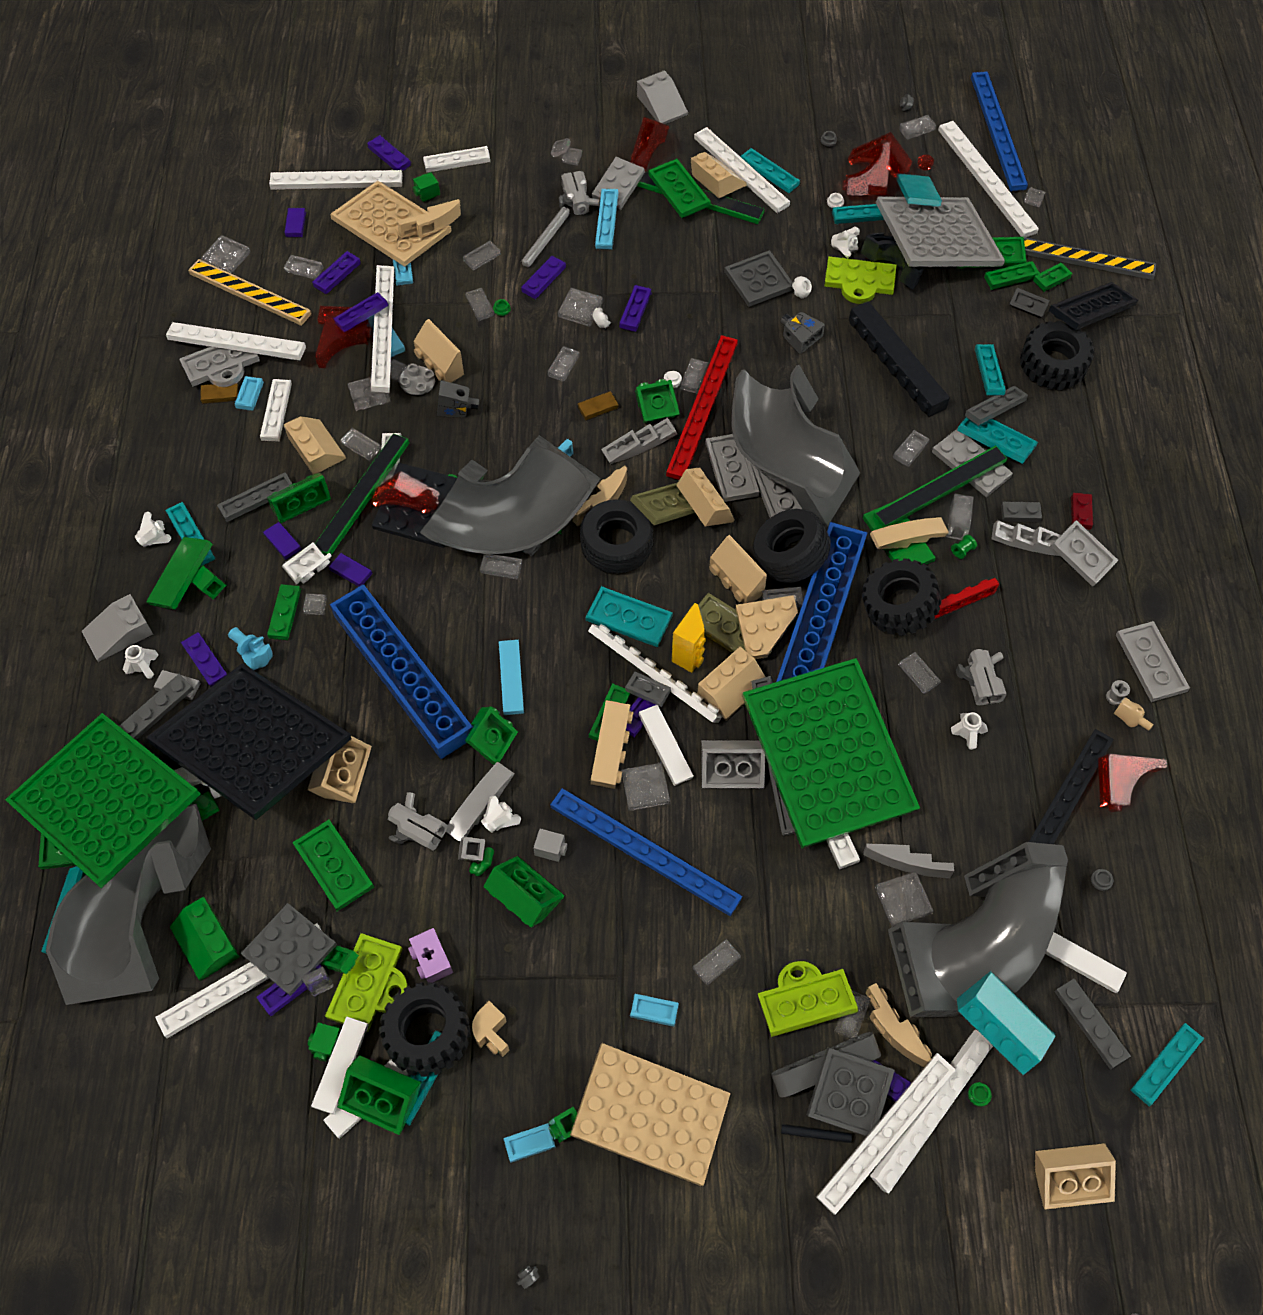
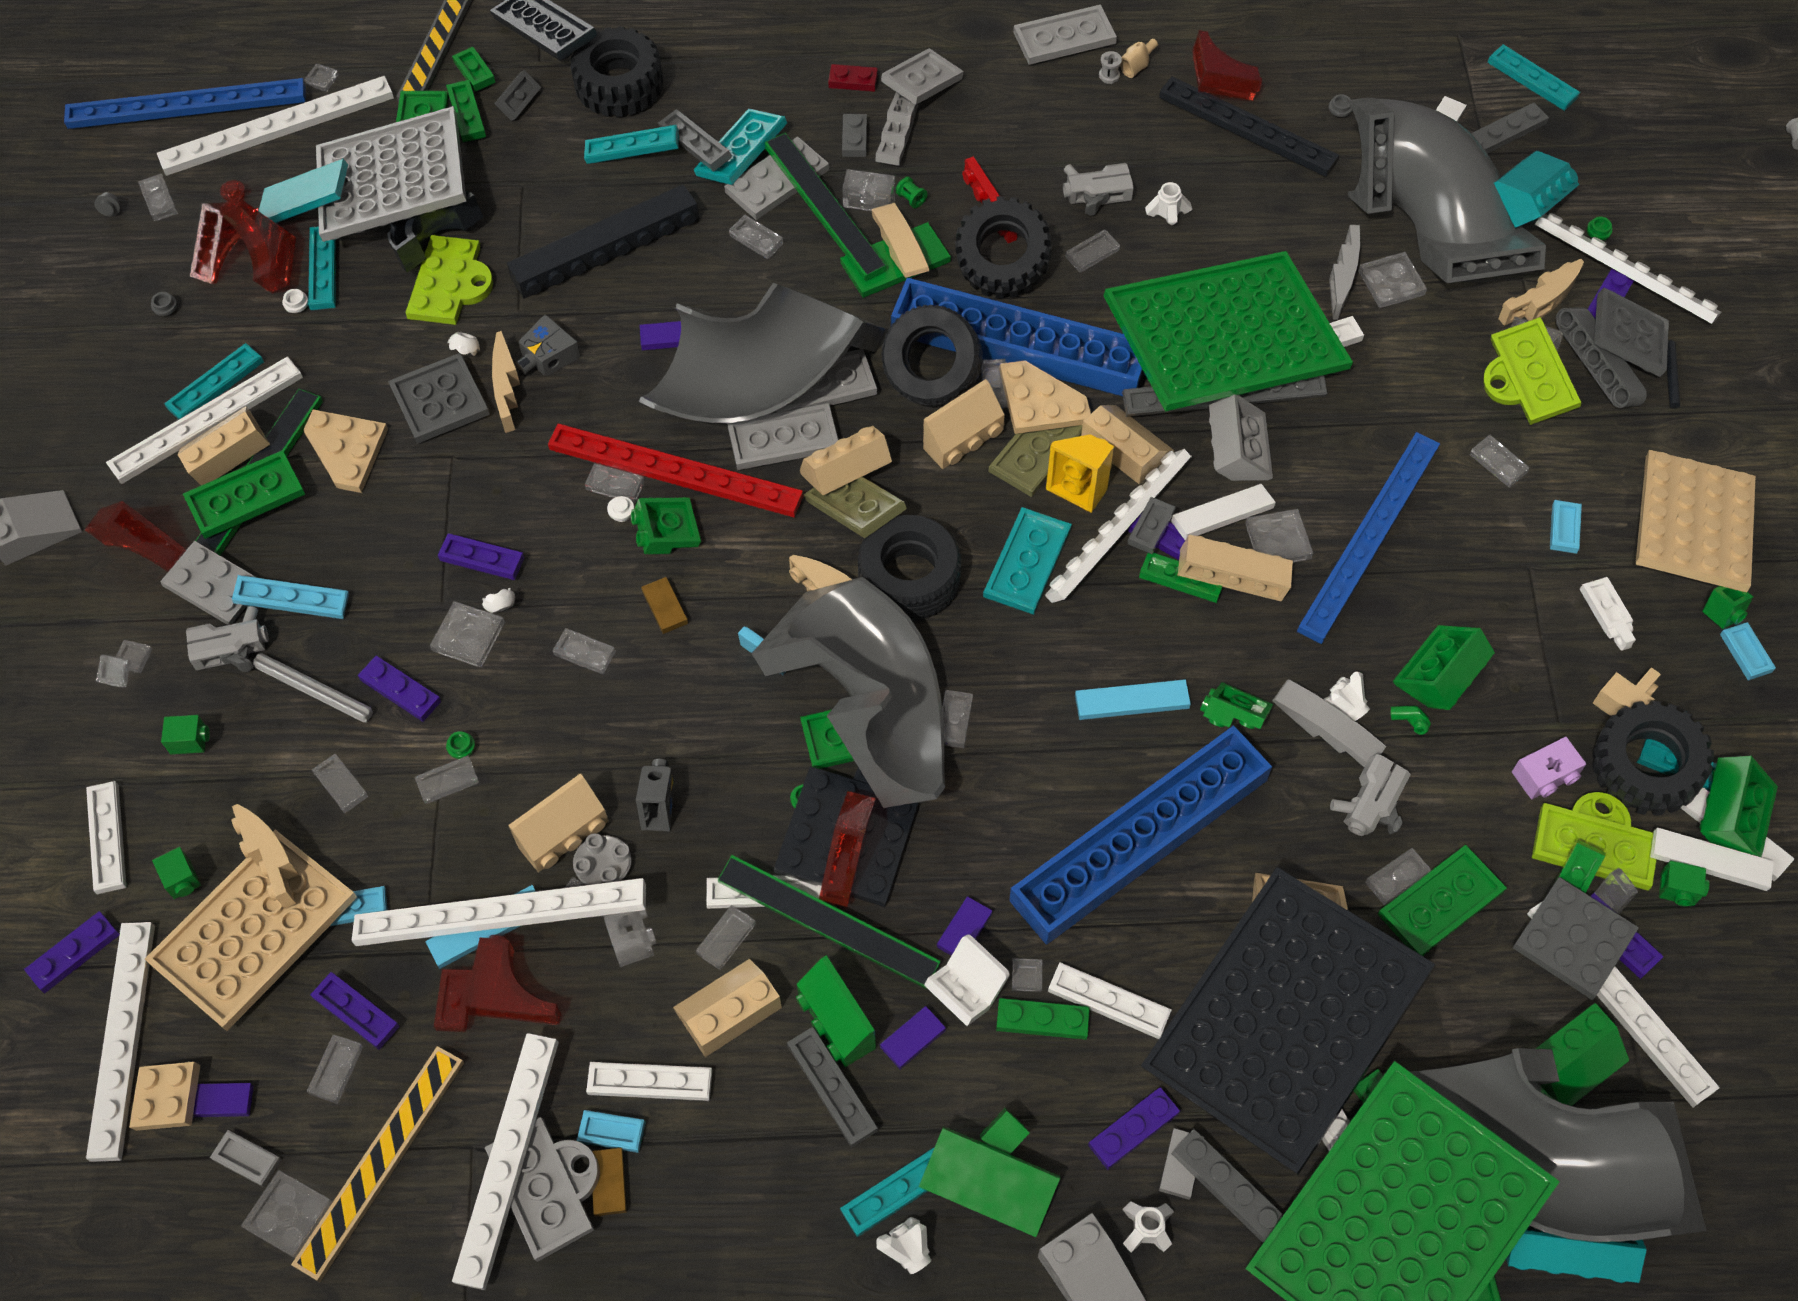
camera: 90 degrees left, 0 degrees up
medium azure piece [228,627,273,670] -> none
dark purple plate [333,292,389,332] -> none
light grey brick [458,837,485,862] -> none
light grey brick [533,829,568,862] -> none
light grey slope [601,417,677,464] -> none
white plate [816,1053,956,1215] -> none
white rock [831,227,860,259] -> none
tan slope [1035,1144,1116,1209] -> none
none -> tan plate [129,1062,200,1131]
none -> green brick [161,715,210,754]
none -> light grey tile [210,1130,282,1188]
none -> tan plate [304,410,388,493]
none -> tan slope [492,331,520,433]
none -> dark purple tile [640,321,681,350]
none -> white tile [1048,963,1171,1039]
none -> clear plate [1365,848,1431,905]
none -> white hinge [1580,577,1636,651]

